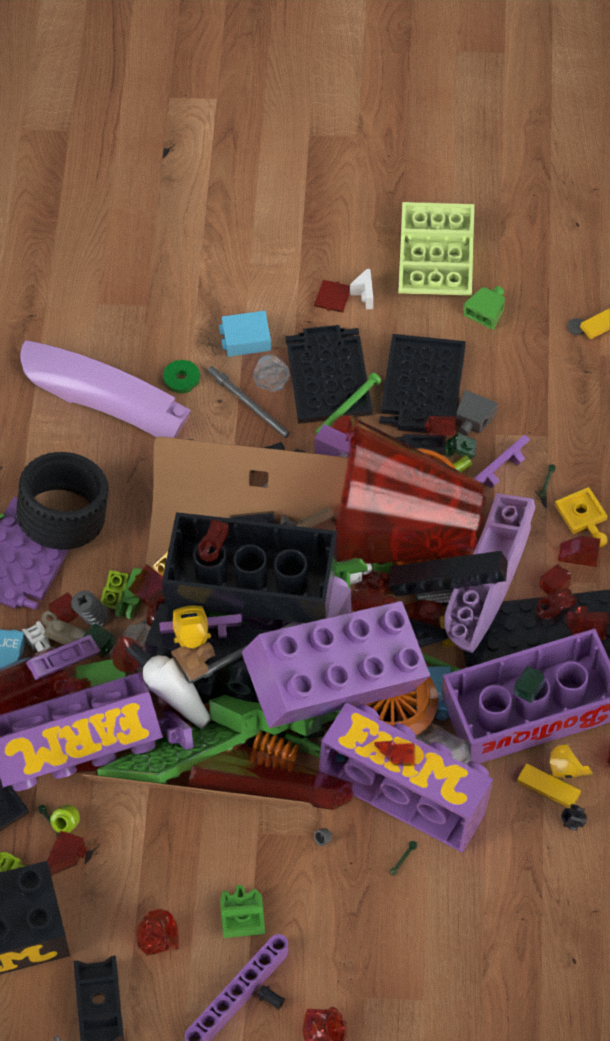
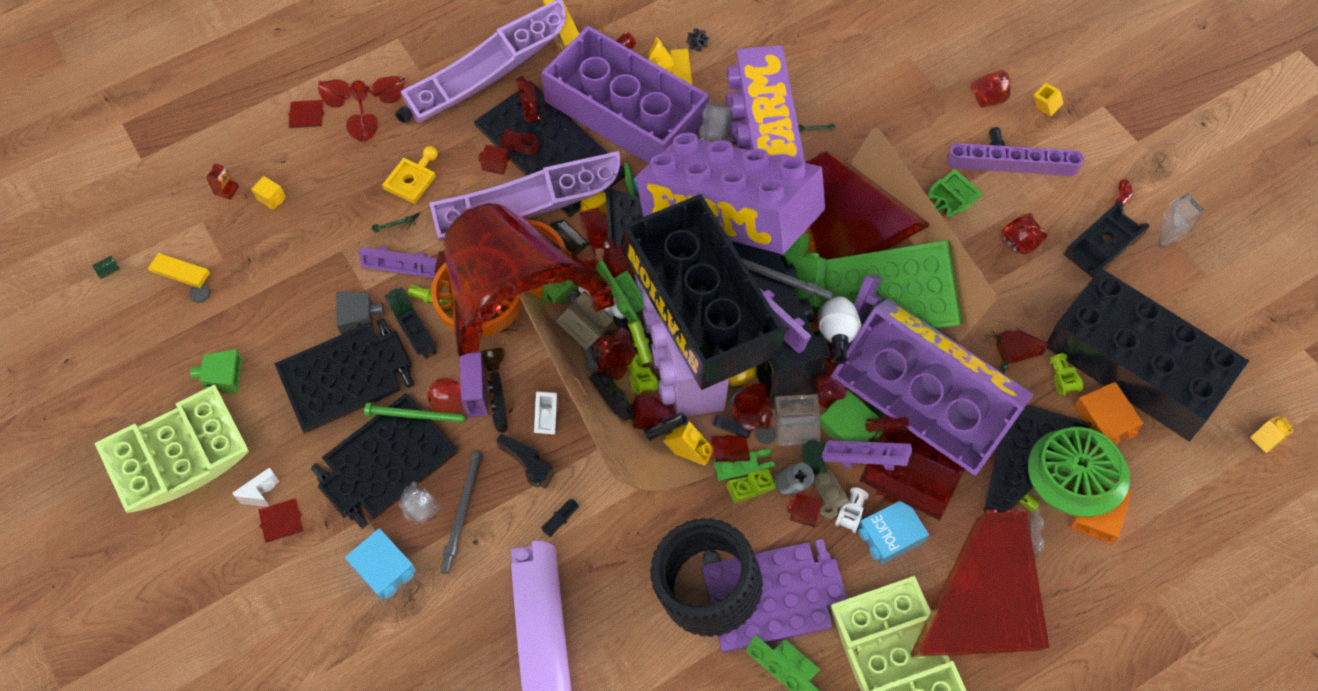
camera: 125 degrees left, 5 degrees up
lime head [50,804,80,834] -> none
green tile [163,360,200,394] -> none
medium nougat hinge [171,643,215,680] -> none
yellow helmet [173,605,211,649] -> none
clear red piece [198,519,229,561] -> none
clear red slope [374,741,416,766] -> none
black brick [388,551,508,597] -> none
clear red brick [426,416,455,435] -> none
clear green brick [514,666,545,704] -> none
clear red slope [558,536,600,567] -> none

